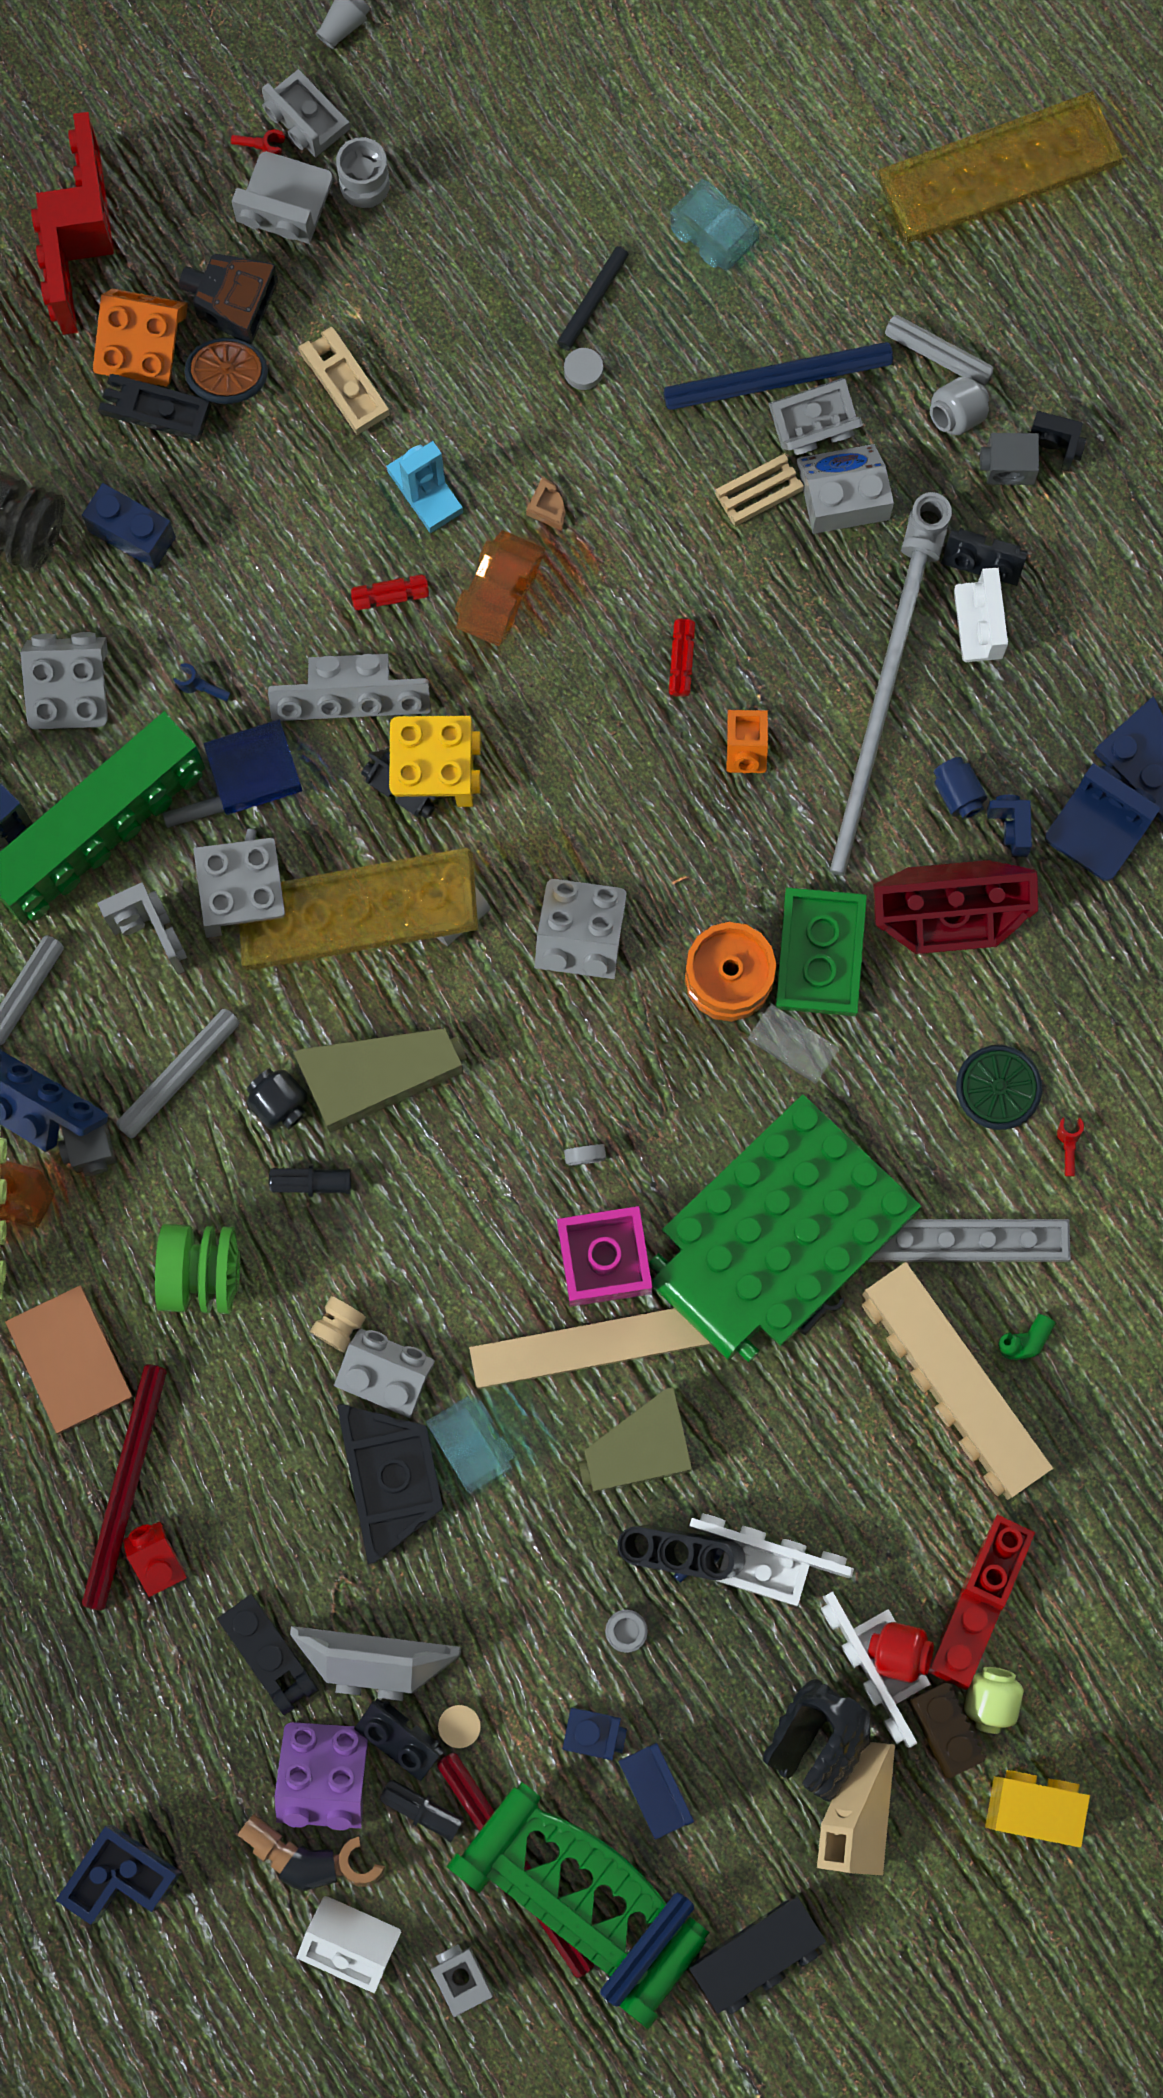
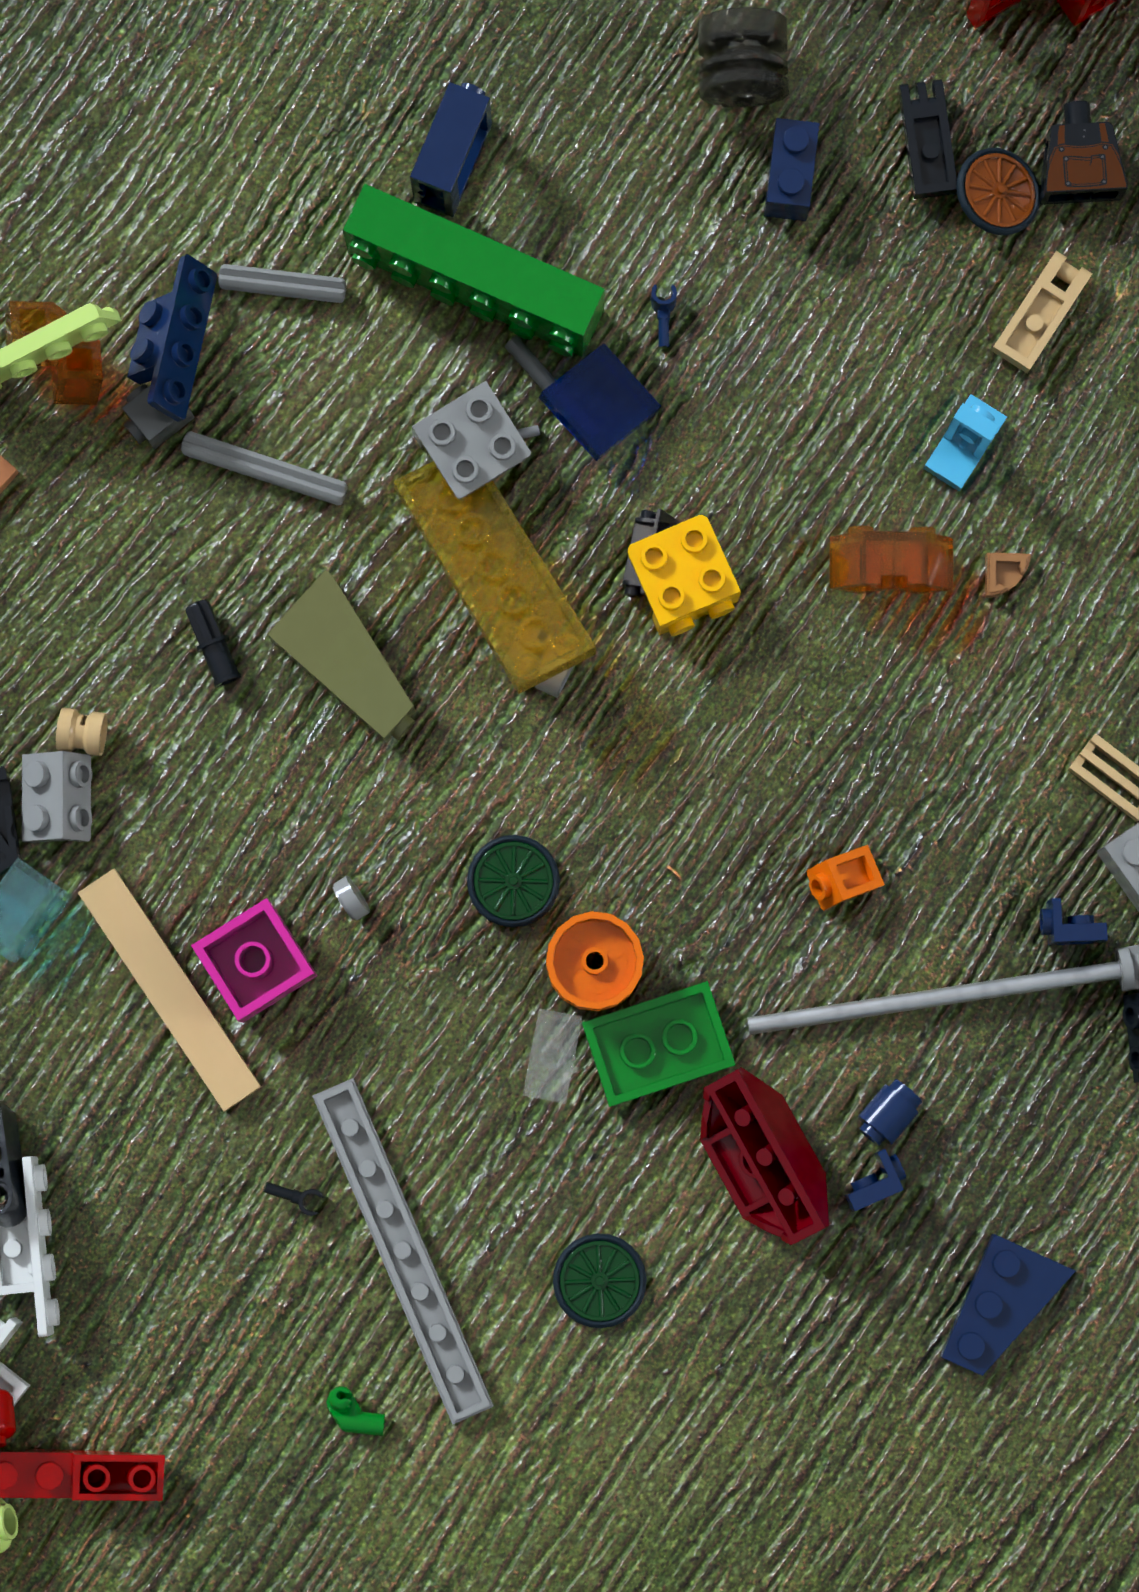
camera: 65 degrees right, 5 degrees up
light grey bracket [20,632,108,729] -> none
orange bracket [93,288,188,387] -> none
light grey bracket [97,883,187,975] -> none
bright green wheel [155,1224,241,1314] -> none
black head [246,1068,307,1130] -> none
light grey bracket [268,654,431,721] -> none
red axle [351,574,429,610] -> none
light grey bracket [534,879,627,979] -> none
olive slope [578,1387,692,1494] -> none
green plate [648,1094,922,1363] -> none
red axle [669,618,695,697] -> none
tan brick [862,1262,1053,1500] -> none
white bracket [954,567,1008,662] -> none
dark blue bracket [1045,763,1161,881] -> none
red hand [1057,1117,1084,1177] -> none
none -> dark green wheel [467,835,560,928]
none -> dark blue bracket [1039,898,1108,946]

